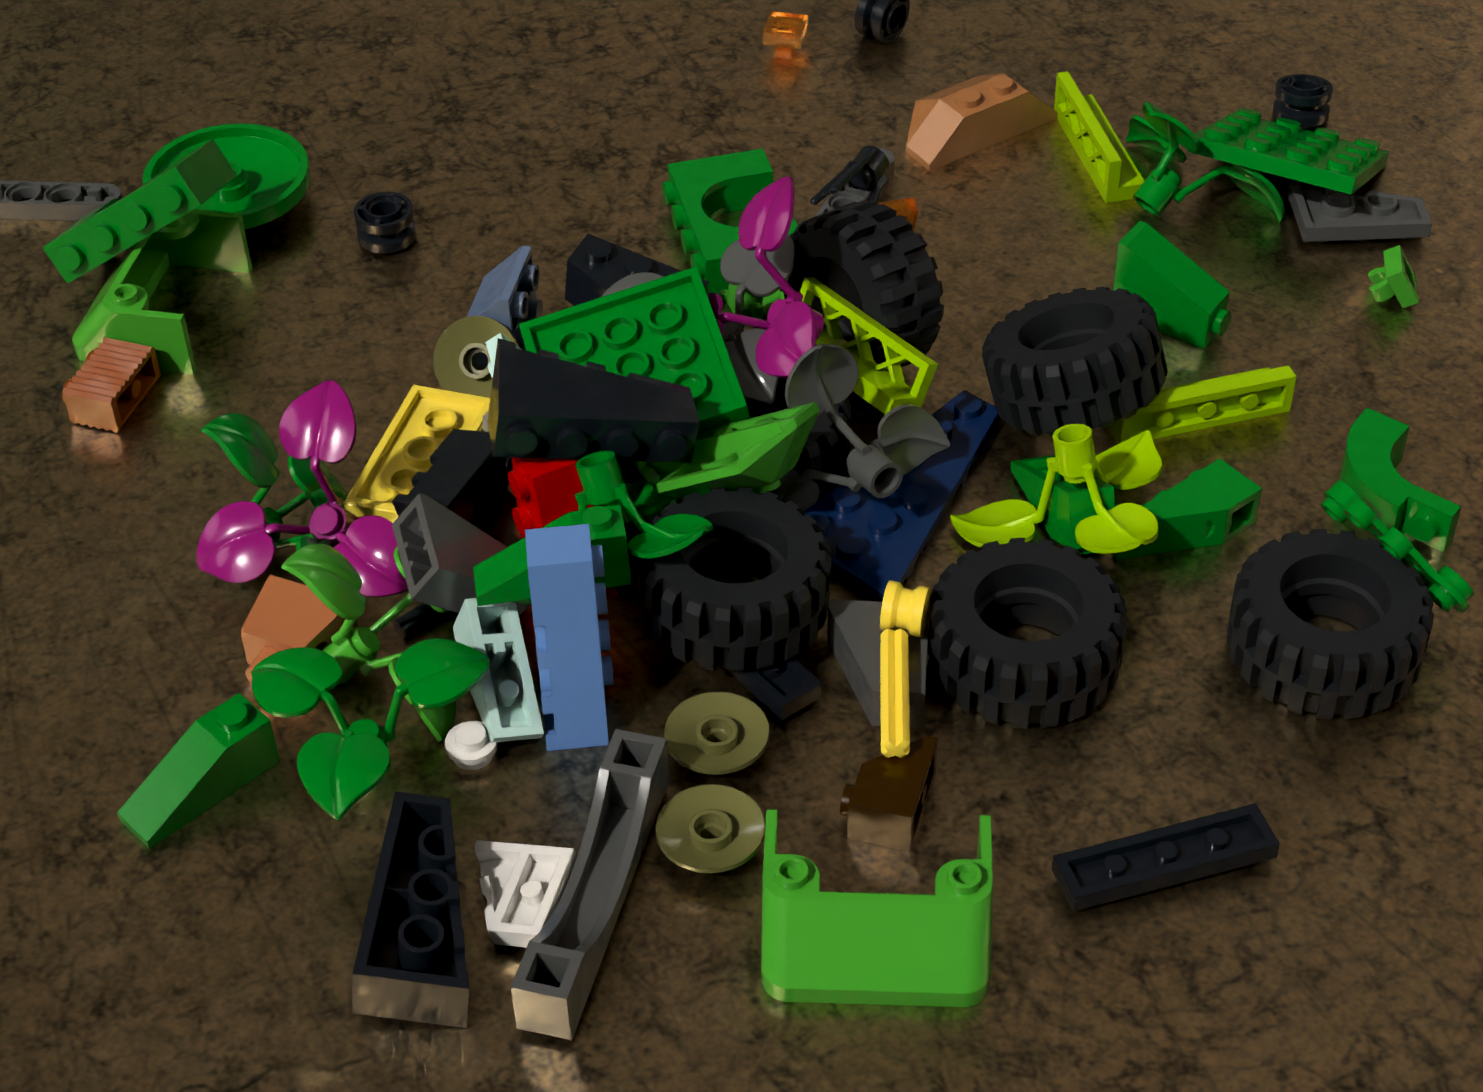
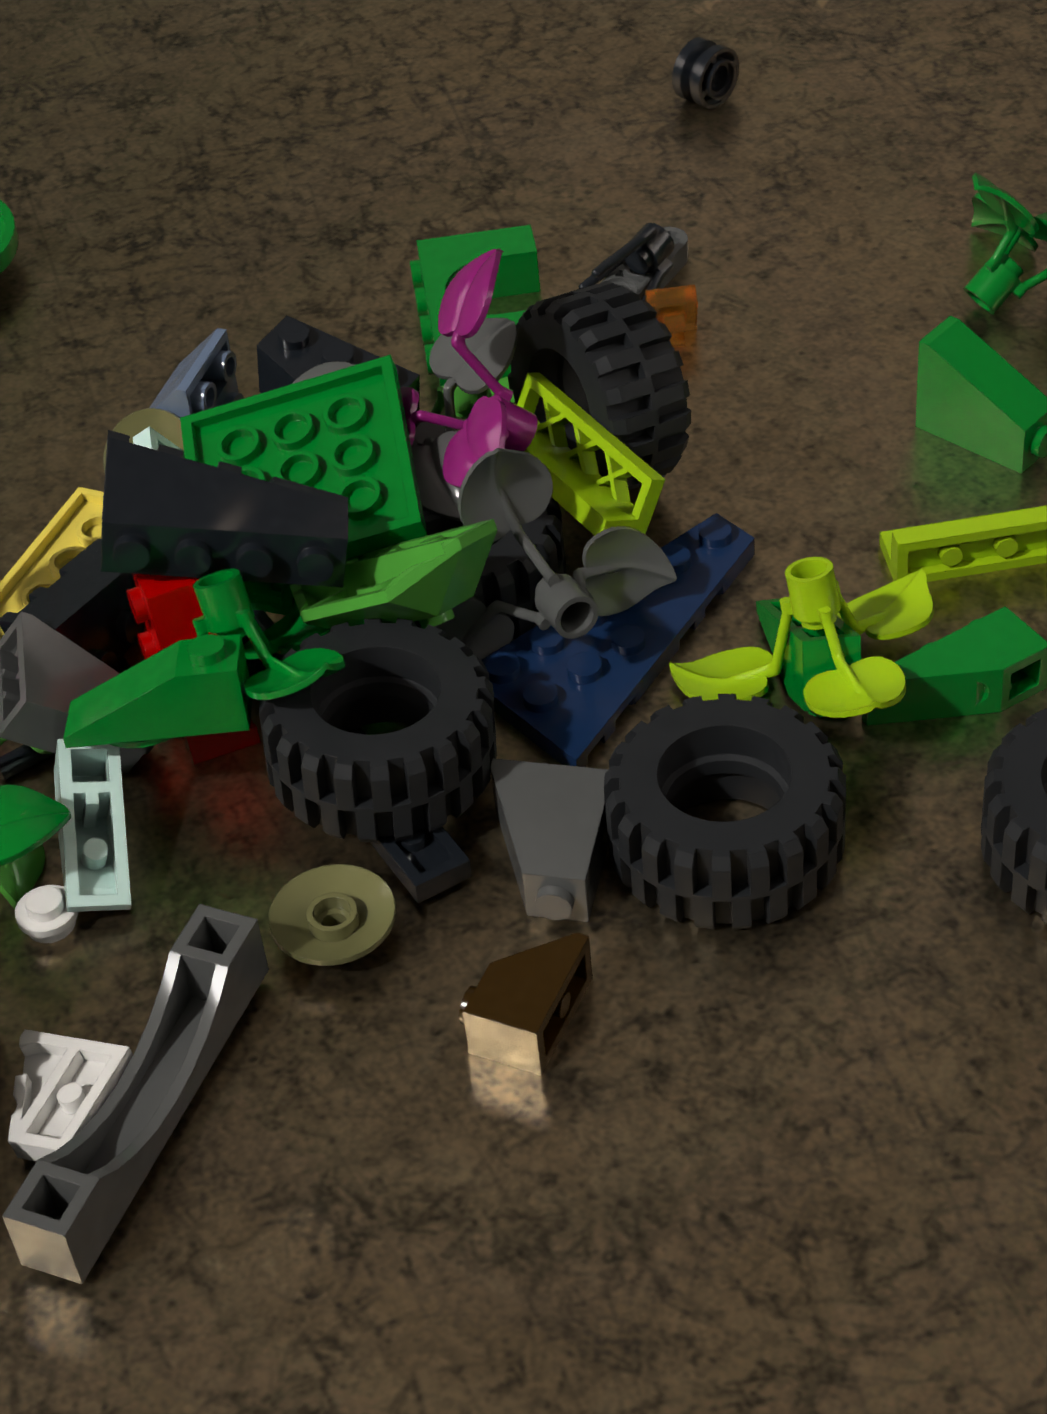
camera: 10 degrees right, 0 degrees up
black wheel [354,191,416,254] -> none
medium blue wedge [525,524,614,751] -> none
olive dish [656,784,765,873] -> none
bright green windscreen [761,809,993,1007] -> none
clear orange tile [763,11,808,60] -> none
light yellow wheel [880,580,931,637] -> none
light yellow axle [880,628,910,758] -> none
medium nougat wedge [906,73,1057,171] -> none
black tyre [982,287,1168,437] -> none
black plate [1051,803,1280,912] -> none
lime fence [1054,71,1144,203] -> none

